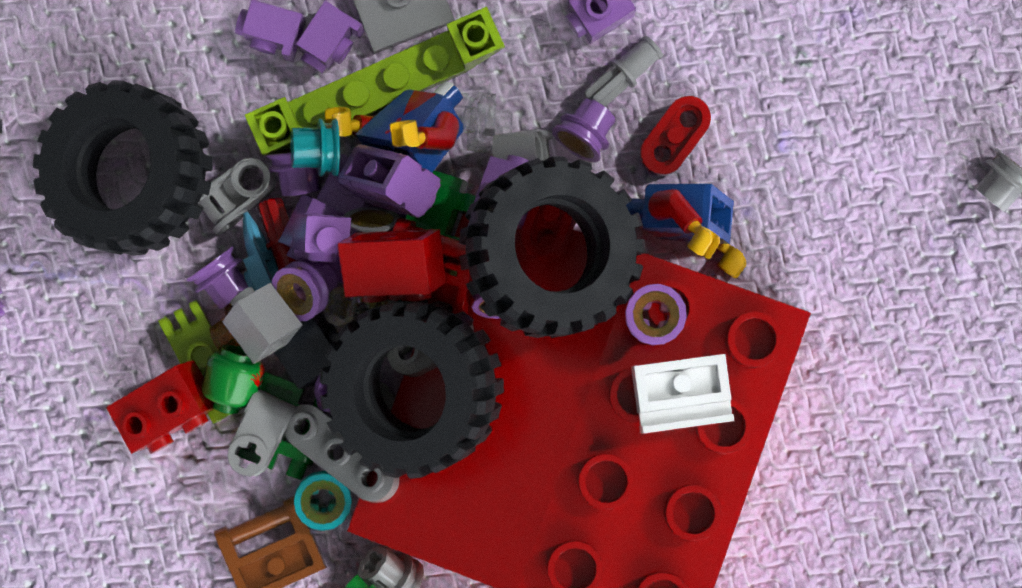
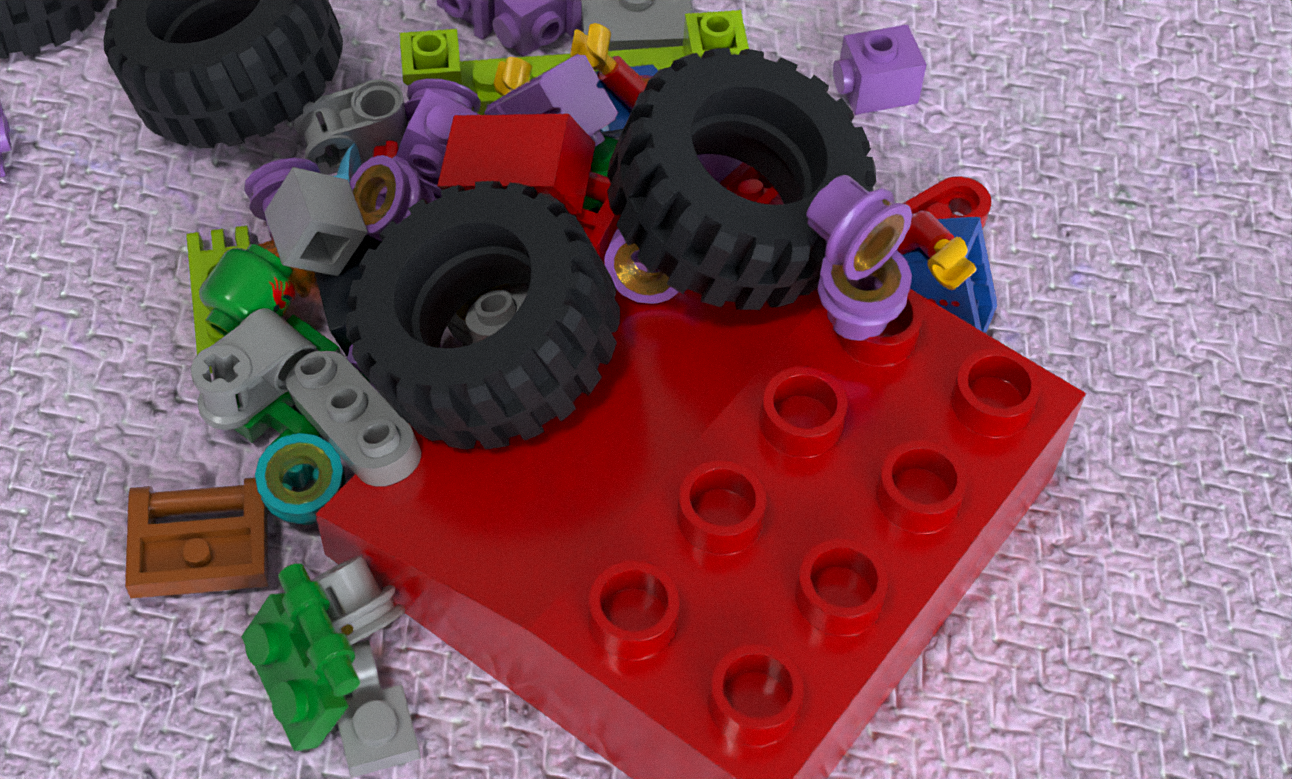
camera: 15 degrees right, 30 degrees down
red brick [106,360,214,454] -> none
teal piece [290,119,340,177] -> none
light grey axle [584,36,663,107] -> none
white plate [631,354,734,433] -> none
none -> medium lavender piece [807,175,912,280]

